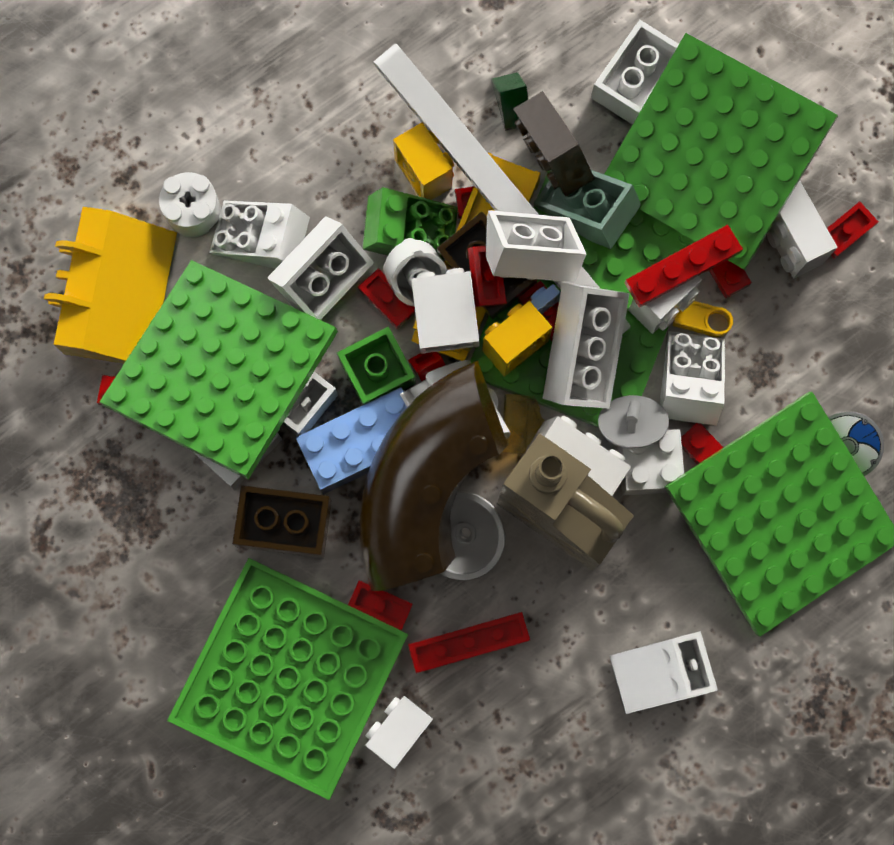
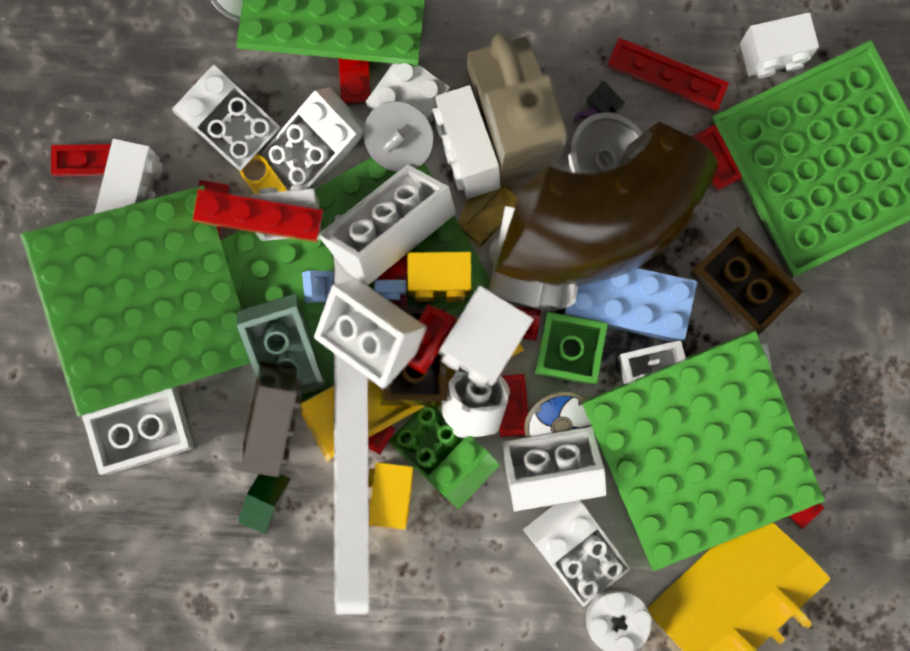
camera: 140 degrees left, 5 degrees up
none -> white slope [172,64,281,171]
none -> light blue plate [302,270,334,303]
none -> shield [524,391,592,438]
none -> pearl dark grey piece [573,81,625,123]

